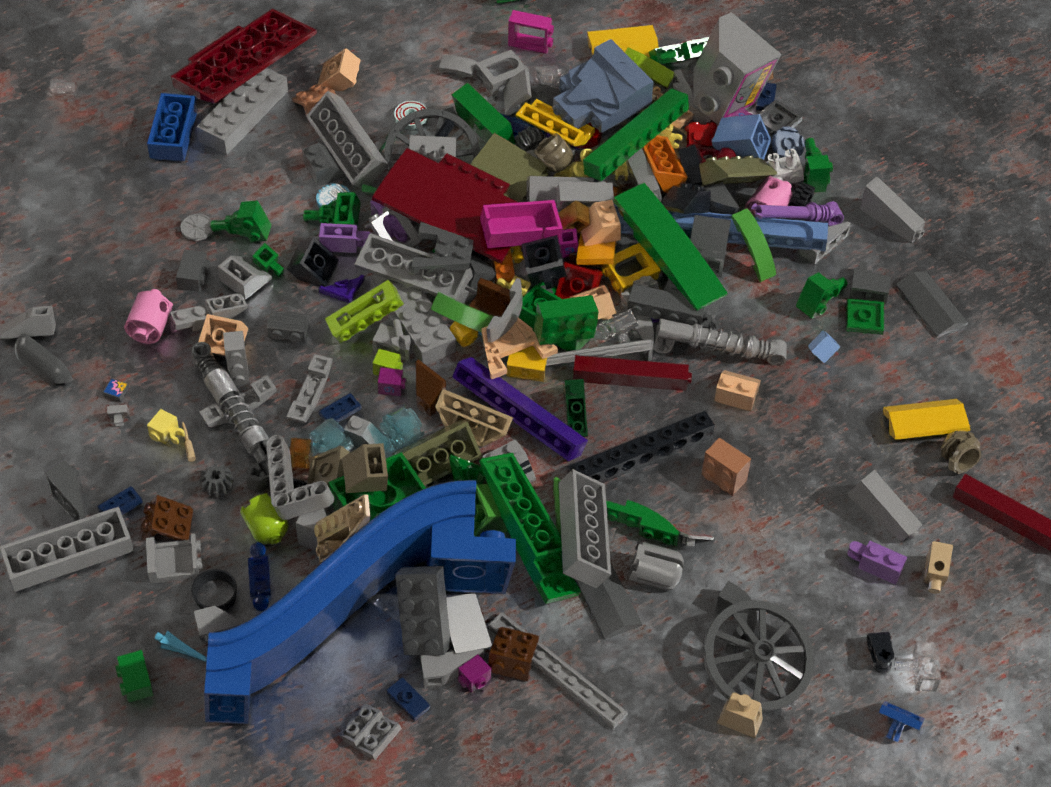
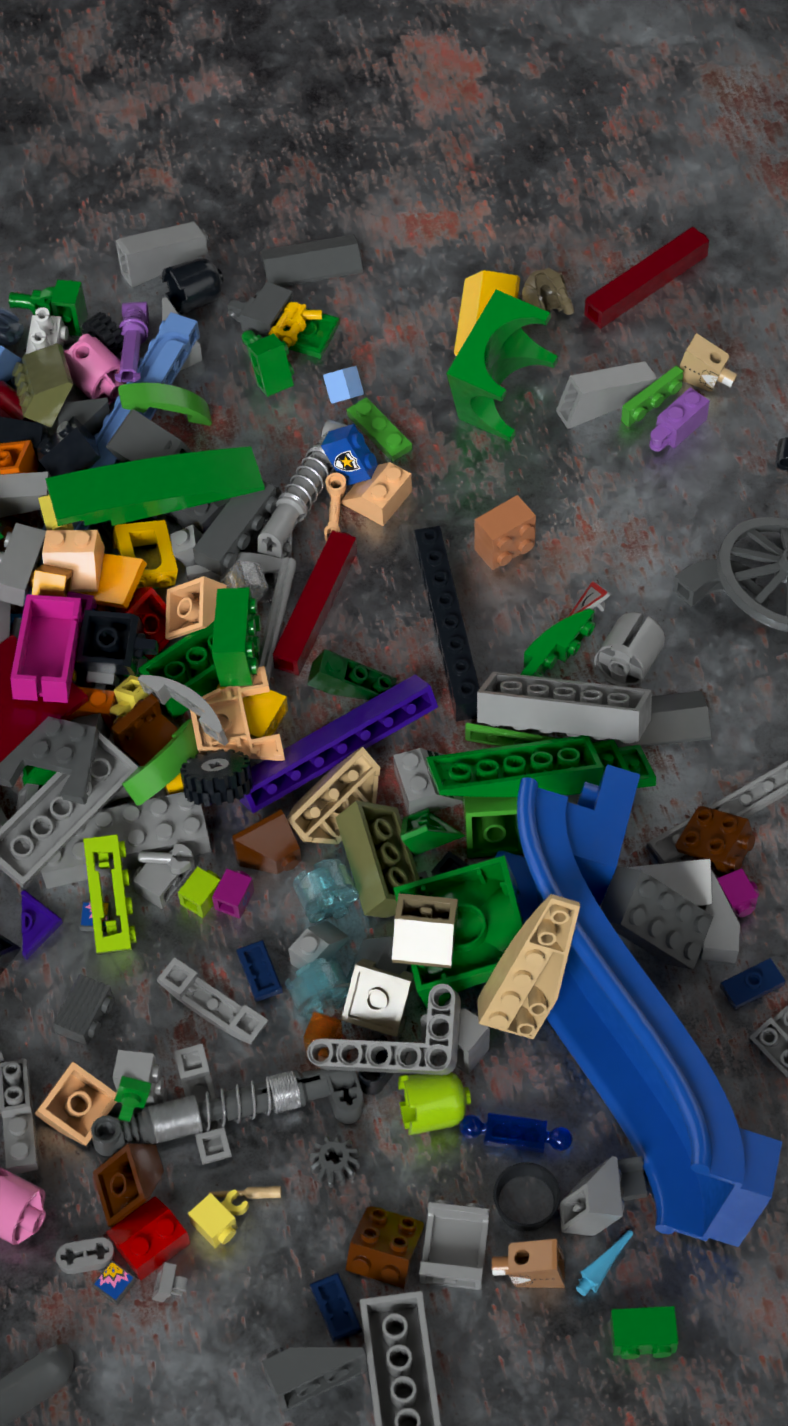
camera: 70 degrees left, 5 degrees up
none -> light grey beam [56,1237,116,1274]
none -> reddish brown slope [93,1143,164,1227]
none -> red slope [105,1196,190,1281]
none -> green plate [114,1076,152,1122]
none -> black cylinder [162,258,224,315]
none -> black wheel [180,749,254,806]
none -> yellow piece [269,302,322,348]
none -> blue brick [321,424,378,486]
none -> light nougat brick [324,473,347,541]
none -> bright green plate [346,397,412,462]
none -> green piece [446,290,559,442]
none -> medium nougat torso [492,1239,565,1288]
none -> bright green plate [621,366,683,427]

